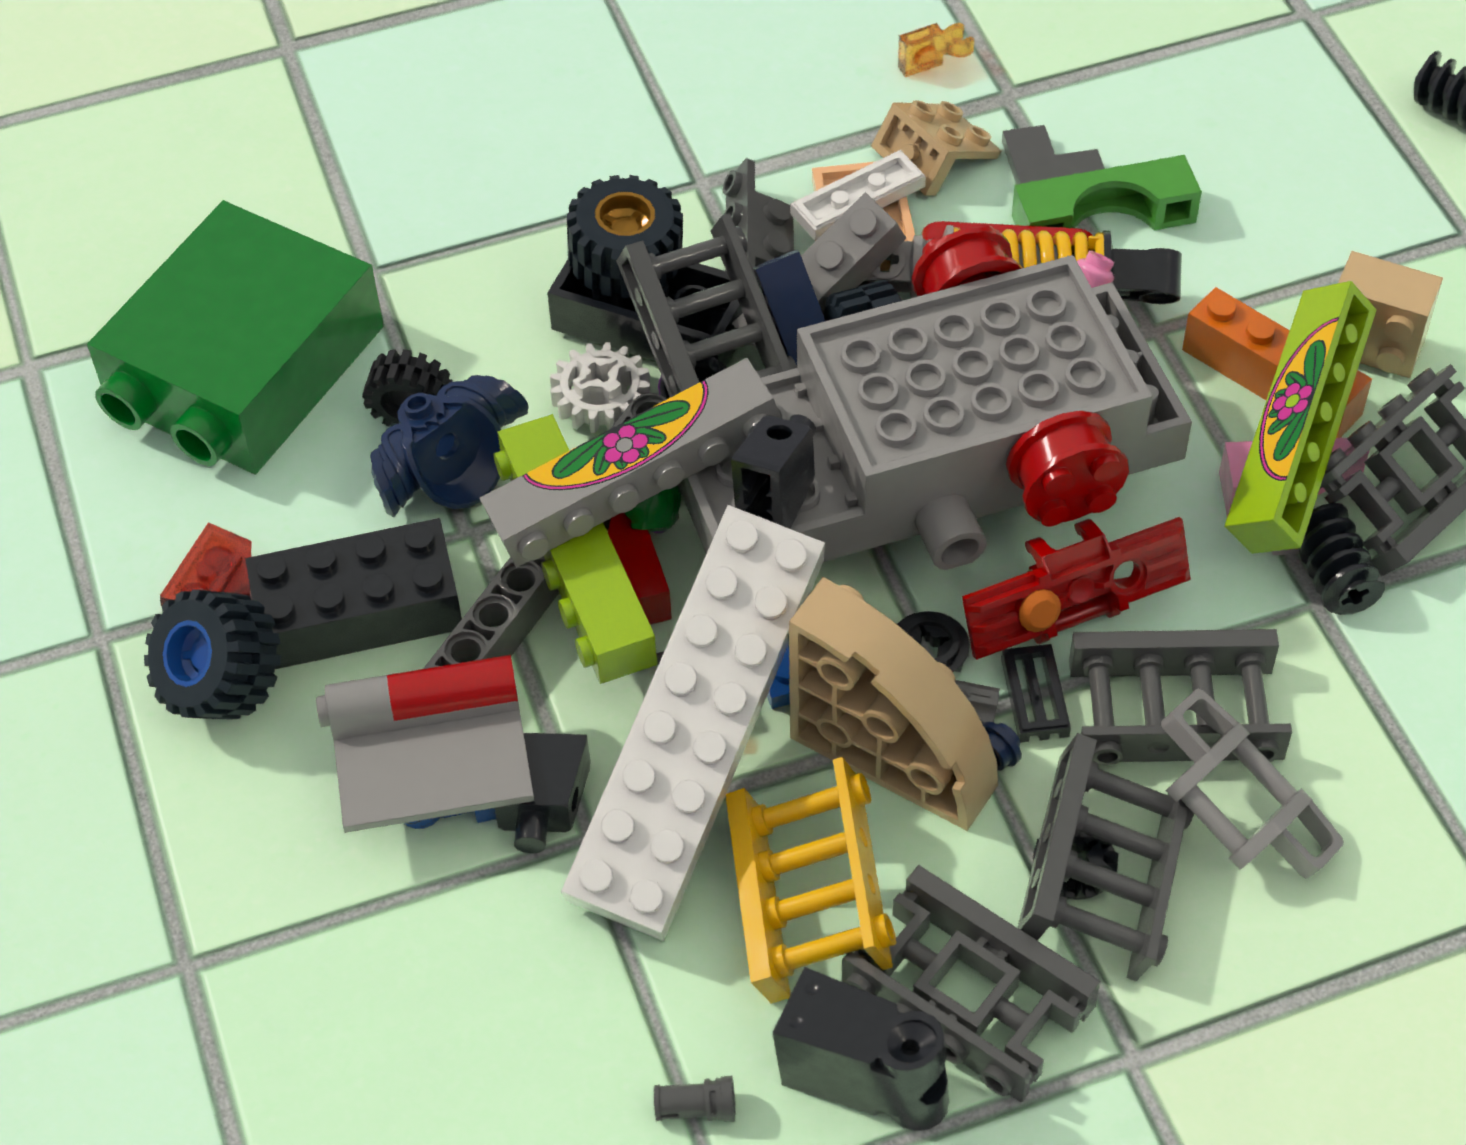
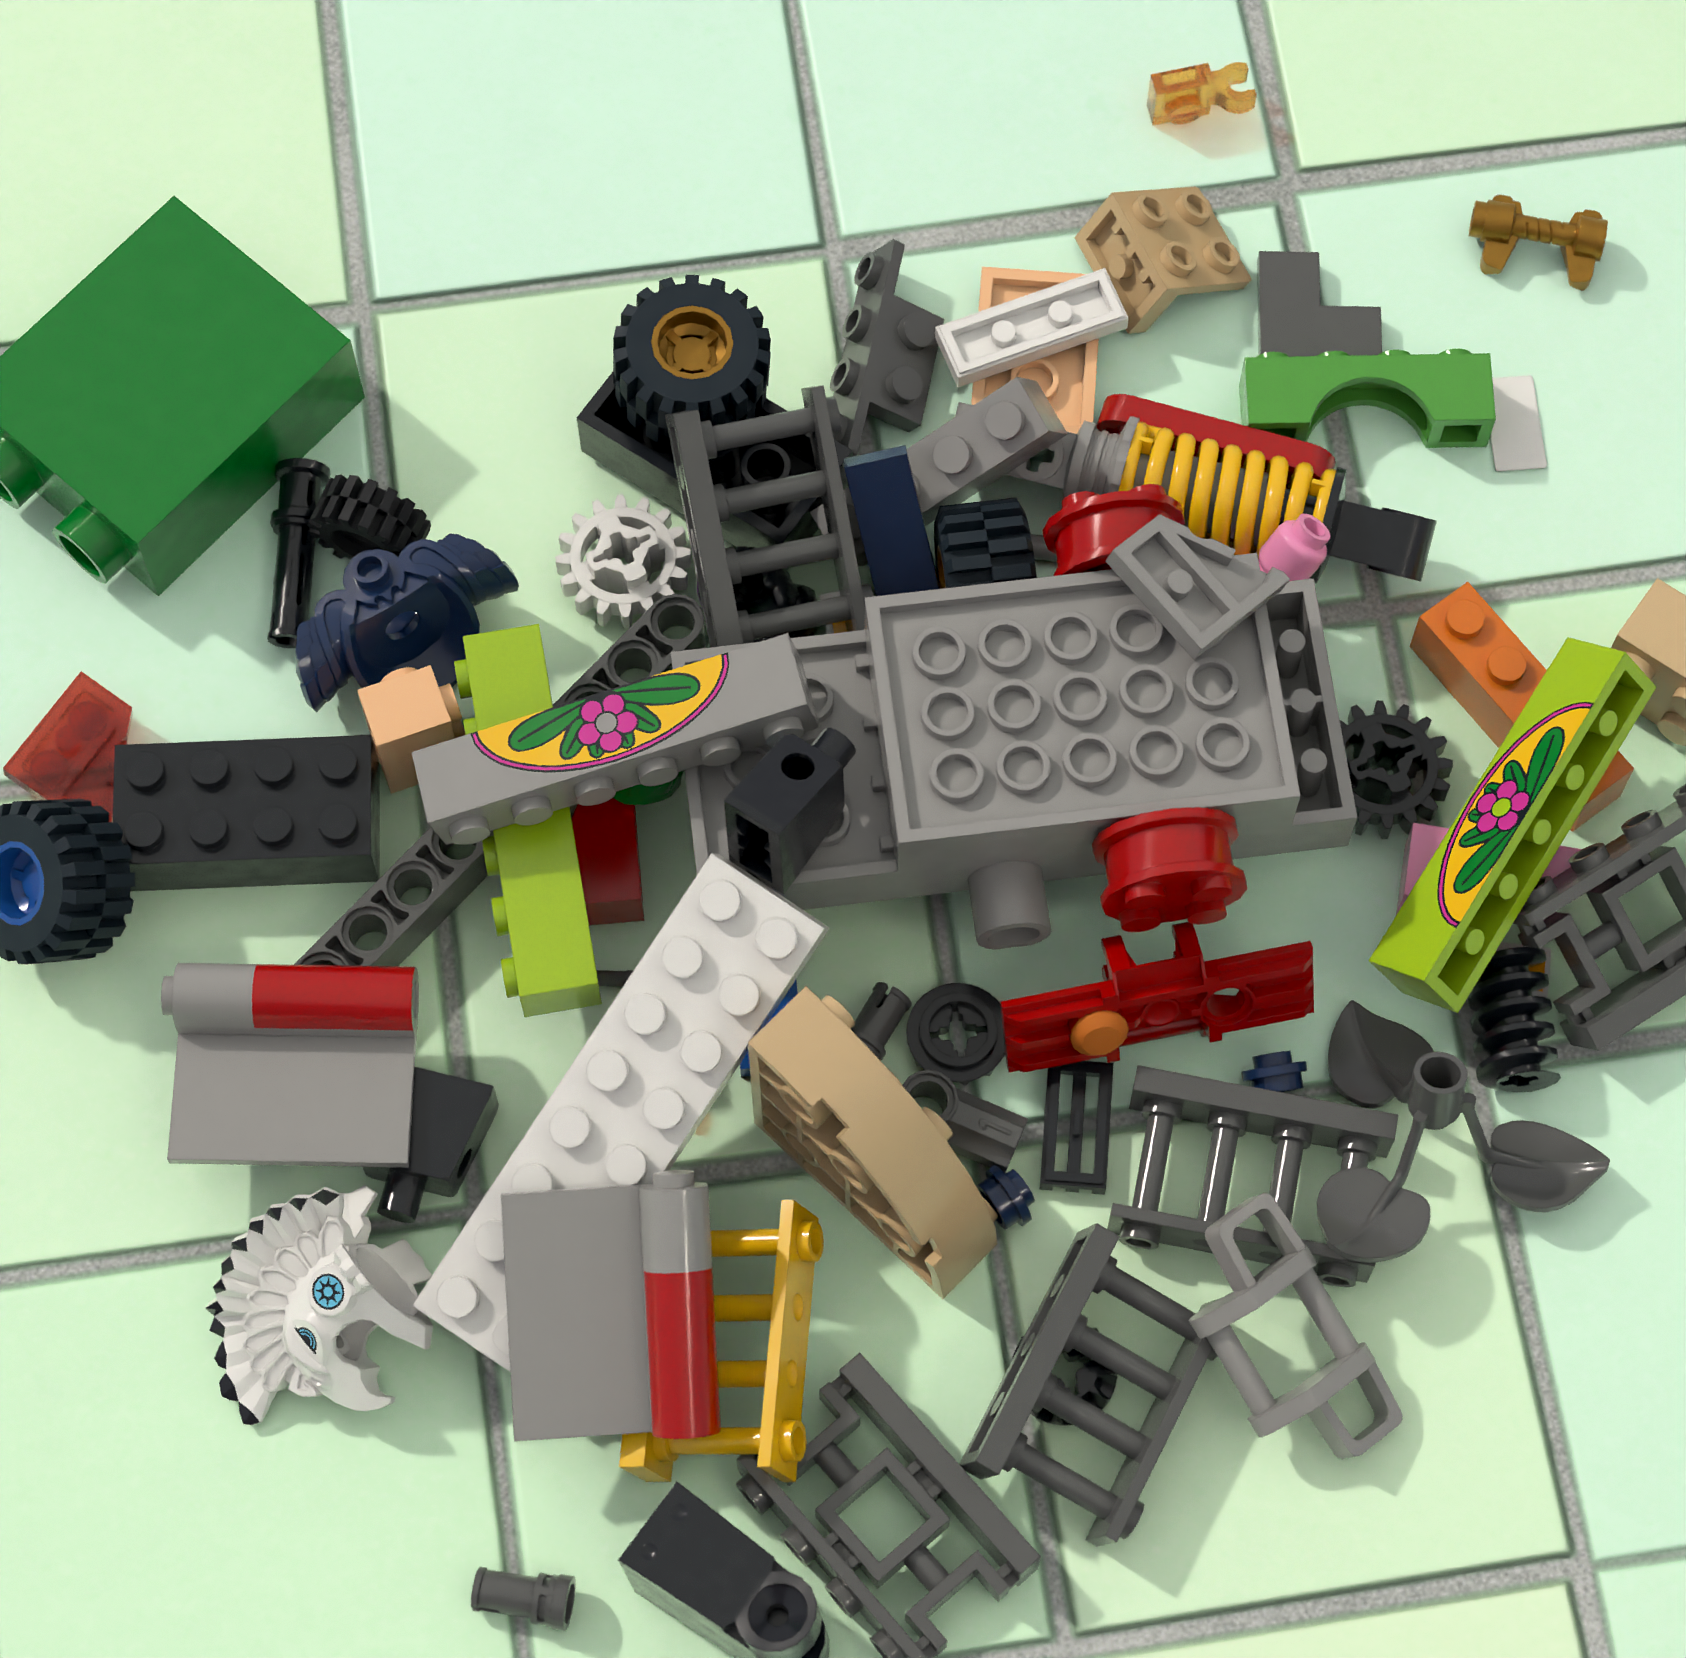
camera: 10 degrees right, 15 degrees up
none -> white piece [205,1185,433,1425]
none -> black pin [267,458,331,649]
none -> light nougat brick [357,665,465,794]
none -> light grey door [501,1170,721,1442]
none -> light grey wing [1106,514,1290,659]
none -> dark blue plate [1241,1050,1308,1092]
none -> dark grey plant [1316,1000,1610,1263]
none -> black gear [1340,700,1453,839]
none -> pearl gold piece [1468,194,1608,291]
none -> white sticker [1490,375,1547,471]

